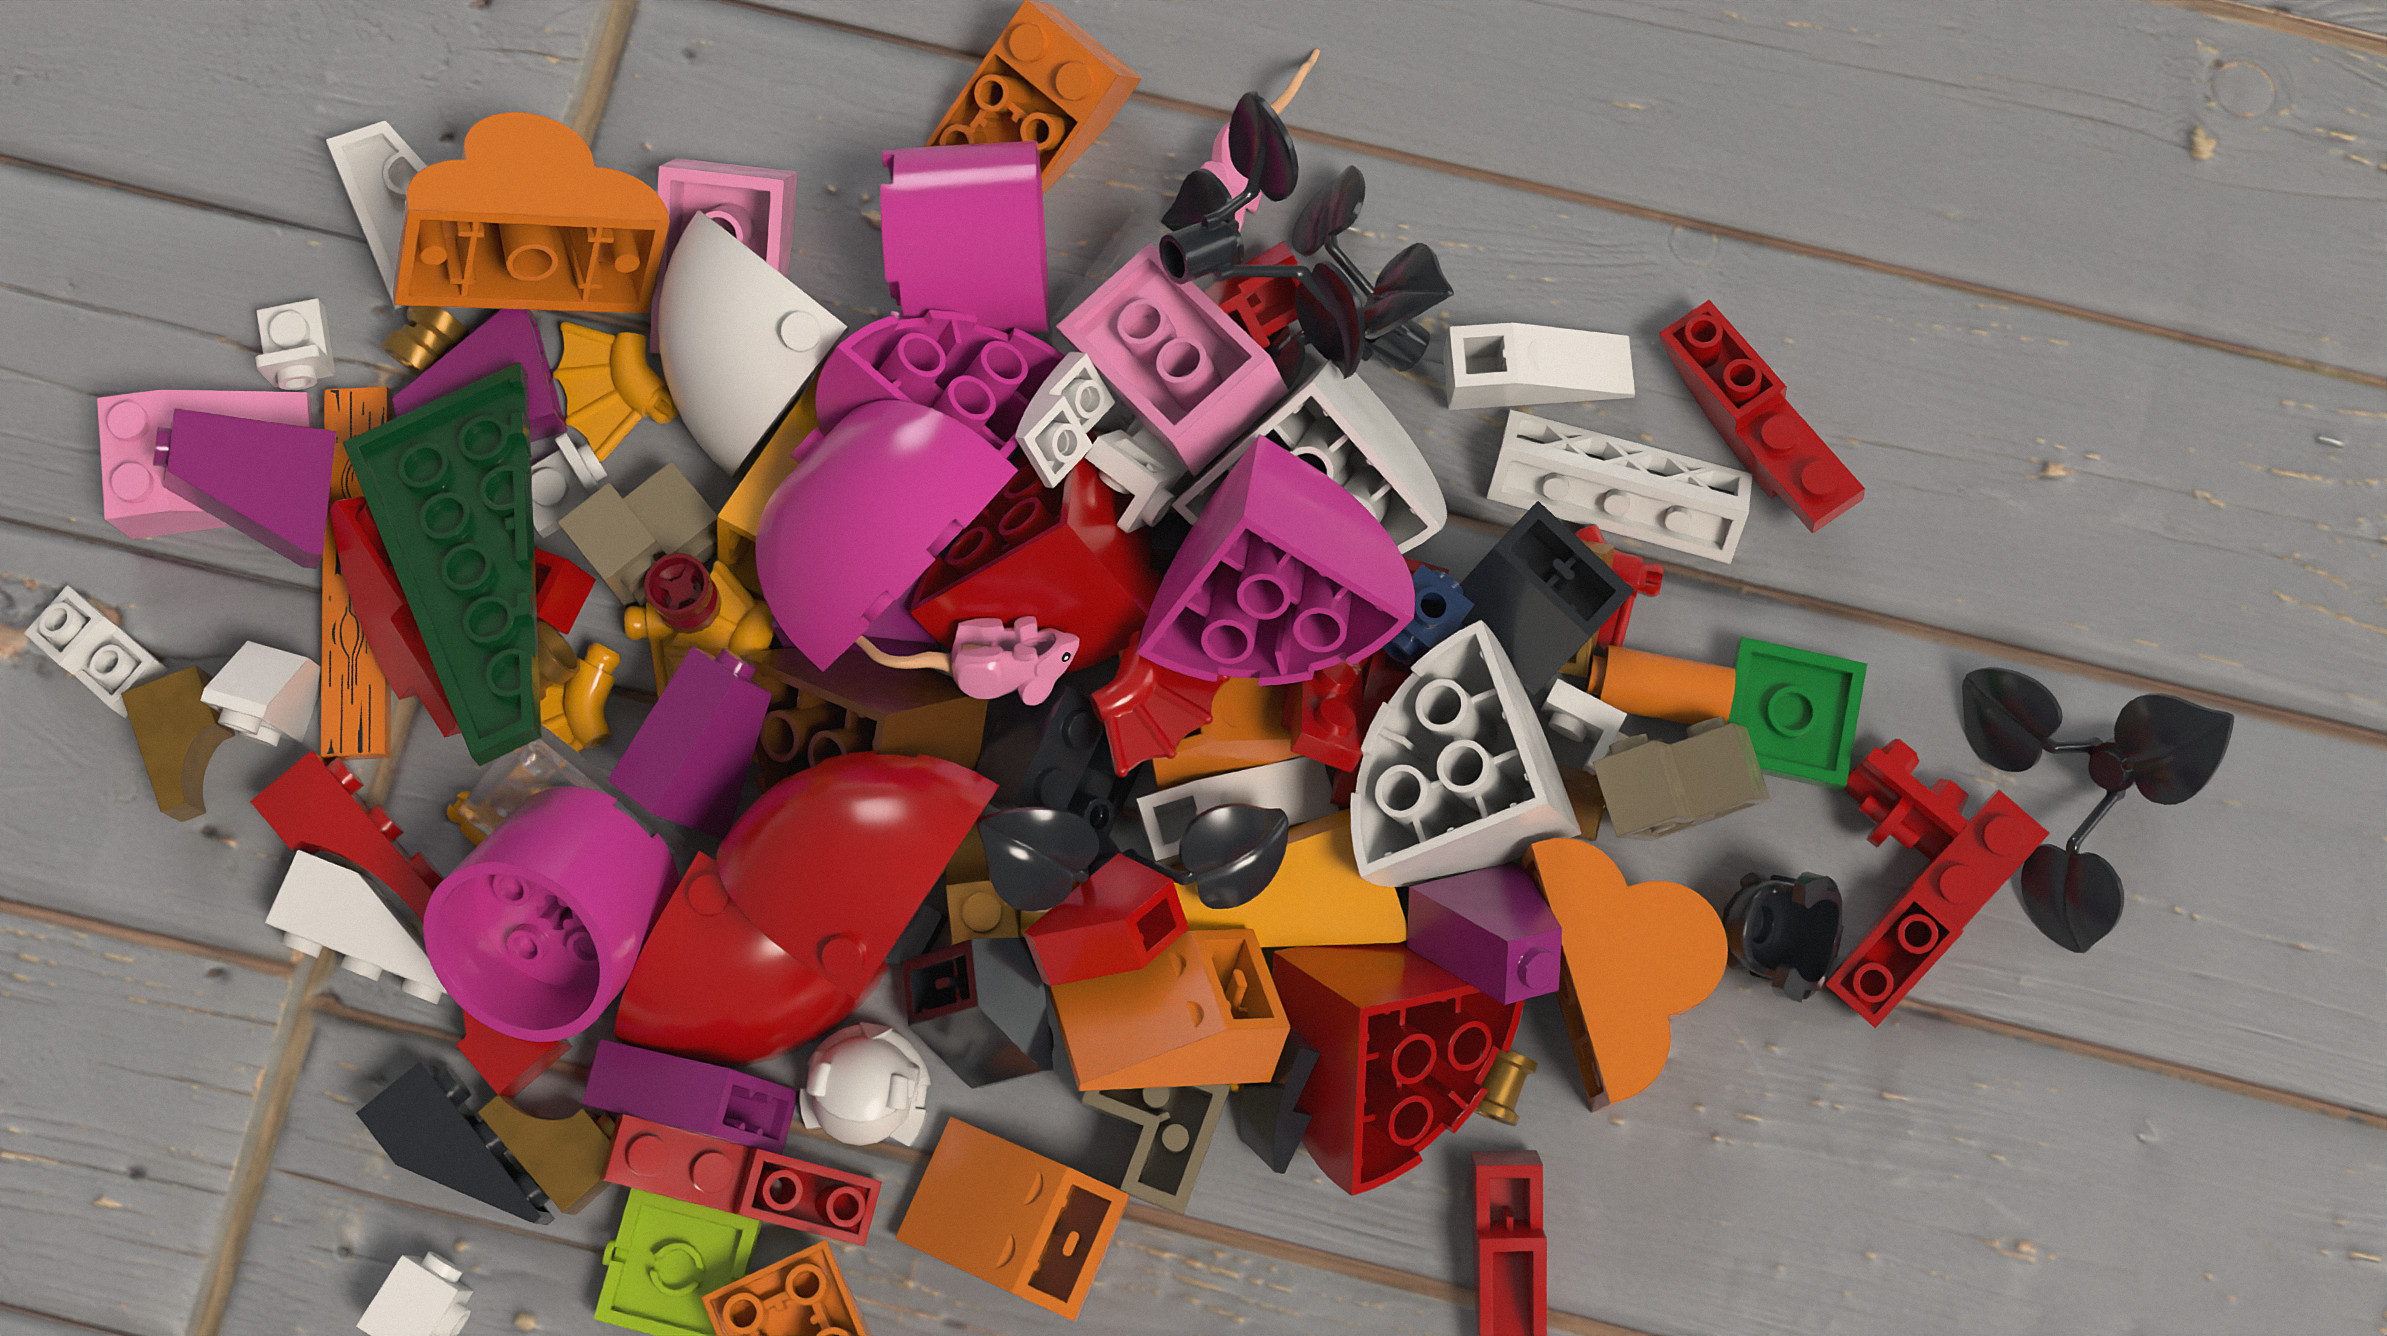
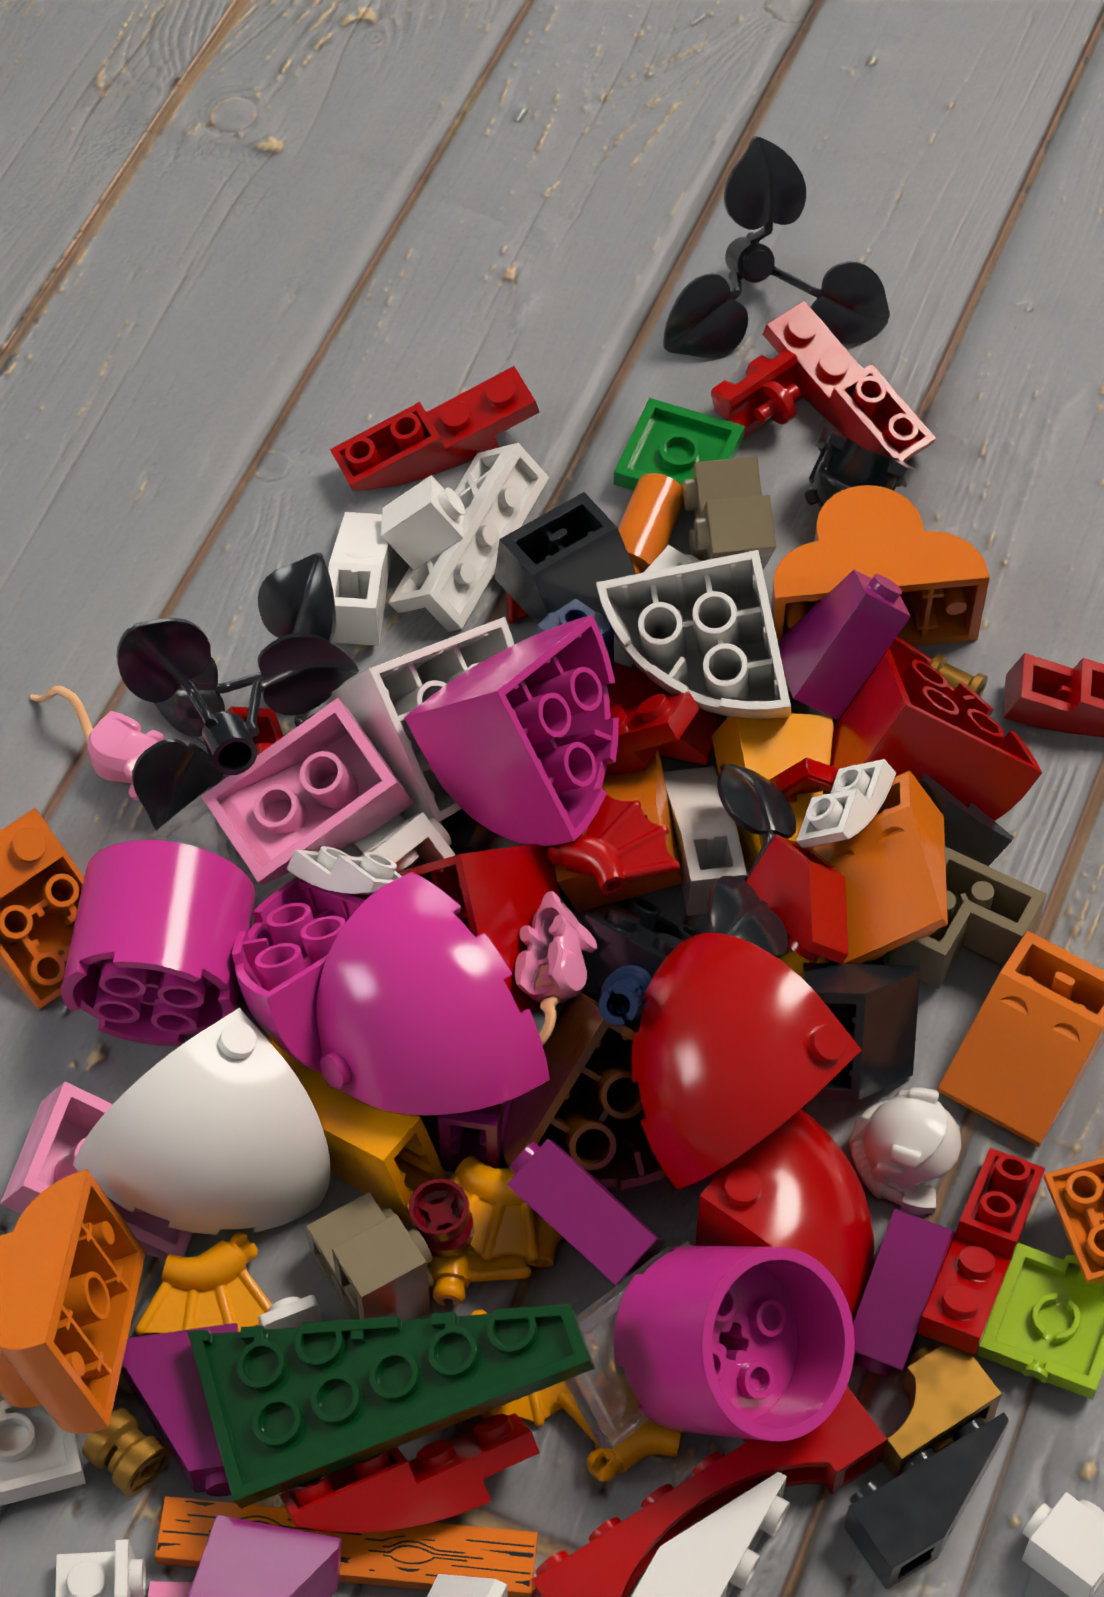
camera: 80 degrees left, 20 degrees down
none -> white brick [381,475,465,570]
none -> dark blue pin [599,965,653,1025]
none -> red tile [769,757,839,802]
none -> white slope [796,759,896,848]

